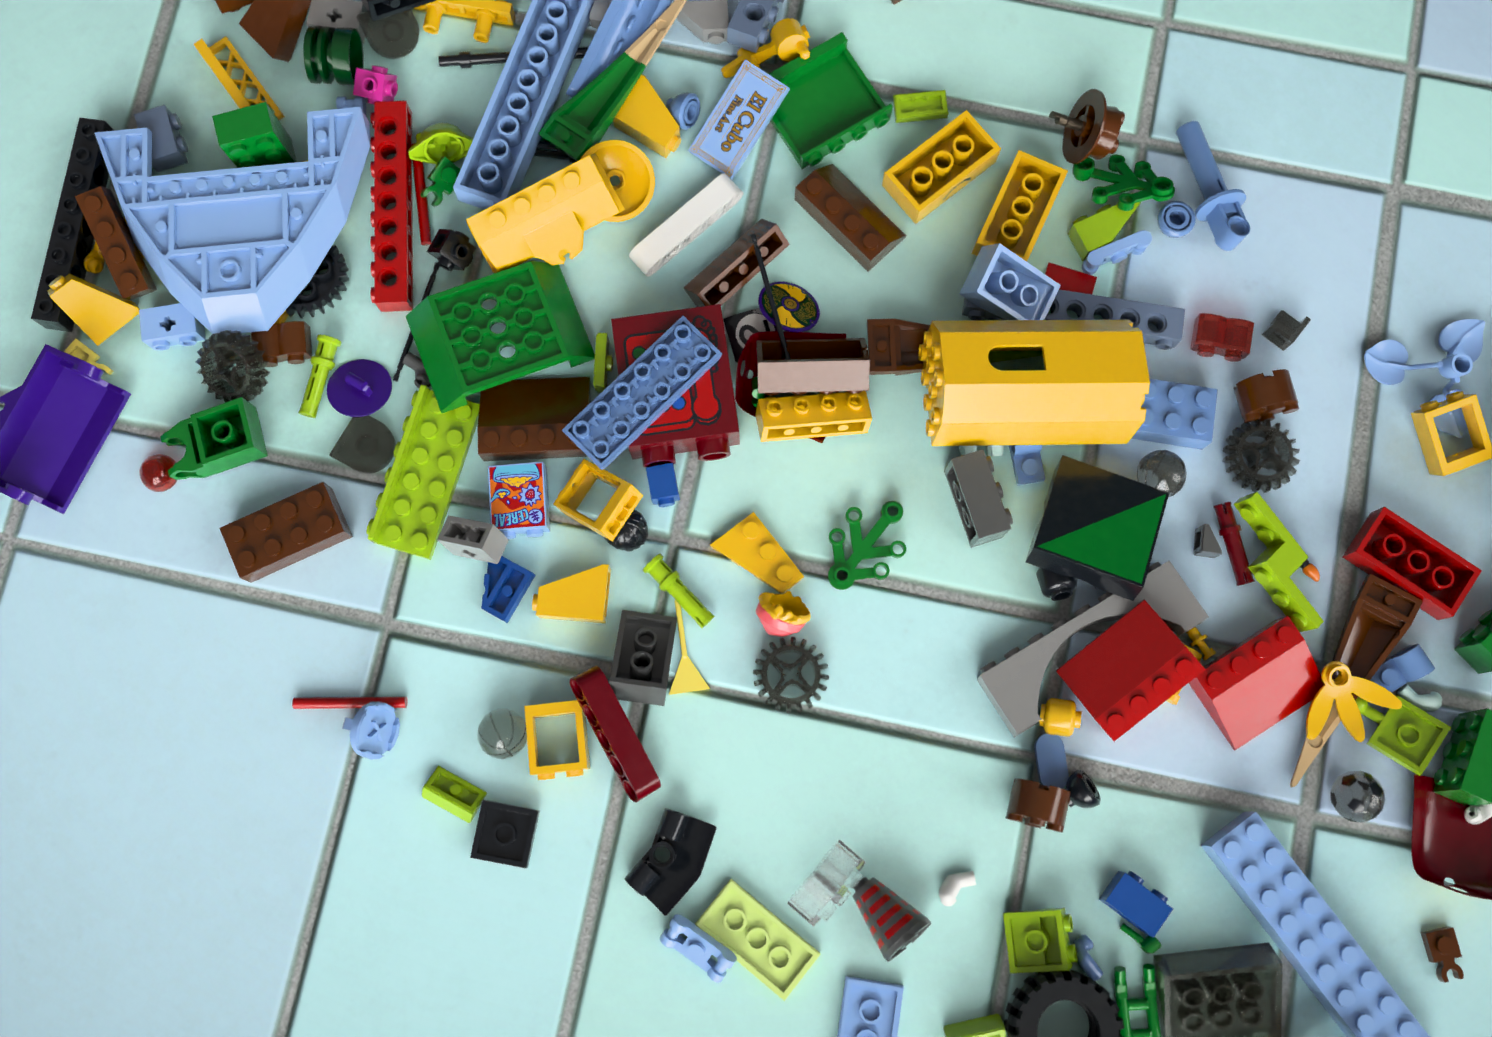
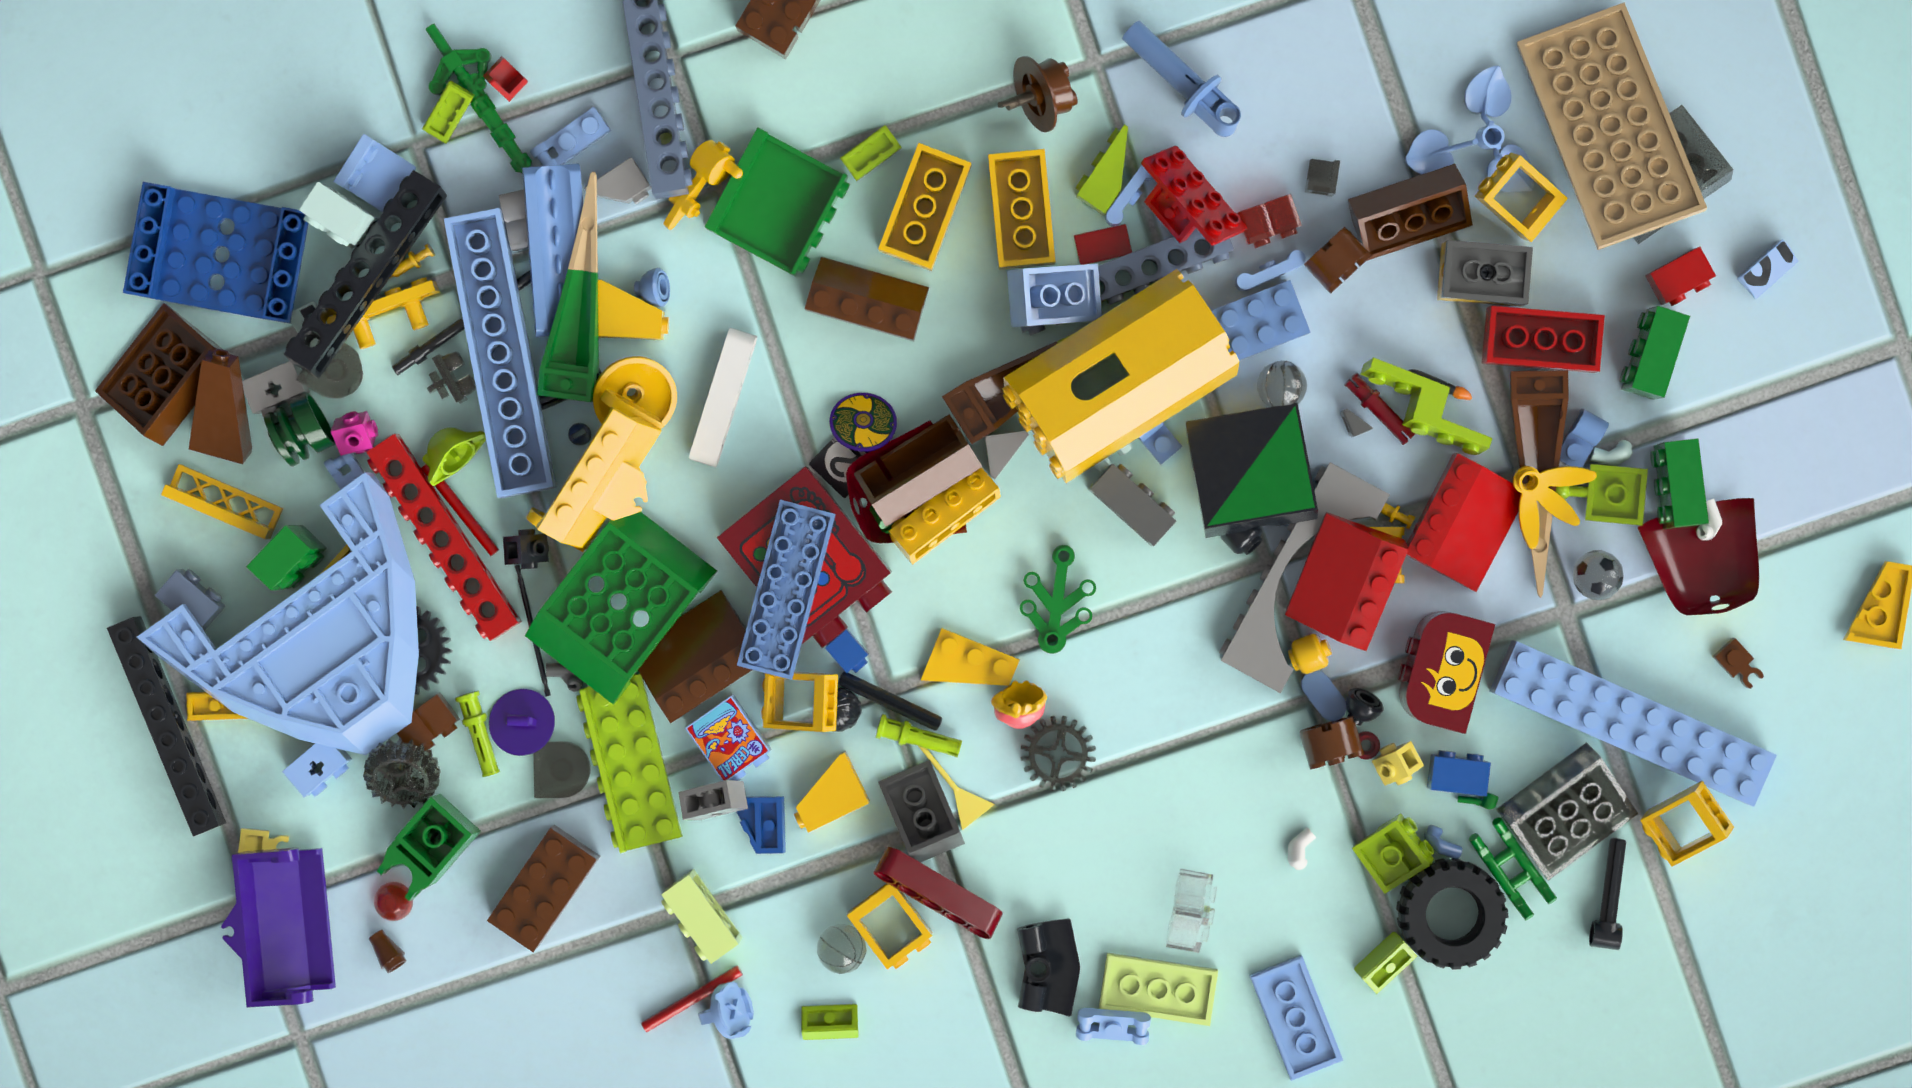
camera: 30 degrees left, 10 degrees up
yellow slope [47,274,140,346] -> none
reddish brown brick [75,186,157,300] -> none
yellow arm [84,241,105,274] -> none
green plate [420,156,461,206] -> none
black plate [470,800,540,869] -> none
lime plate [593,333,613,393] -> none
reddish brown brick [683,218,790,307] -> none
light blue tile [688,59,790,180] -> none
black piece [750,234,791,360] -> none
dark grey cone [852,877,931,962] -> none
green plant [1072,154,1175,211] -> none
medium blue brick [1157,201,1196,238] -> none
clear smoke gear [1222,419,1300,493] -> none
none -> reddish brown cone [369,930,407,973]
none -> clear smoke hips [427,351,476,404]
none -> yellowish green brick [661,869,742,964]
none -> black axle [838,671,942,731]
none -> light grey slope [985,431,1029,479]
none -> red bracket [1141,146,1247,246]
none -> light blue plate [1235,250,1306,292]
none -> reddish brown slope [1348,164,1473,261]
none -> dark red plate [1358,731,1380,760]
none -> light yellow brick [1372,741,1424,786]
none -> dark red brick [1398,611,1496,734]
none -> dark grey piece [1437,240,1533,307]

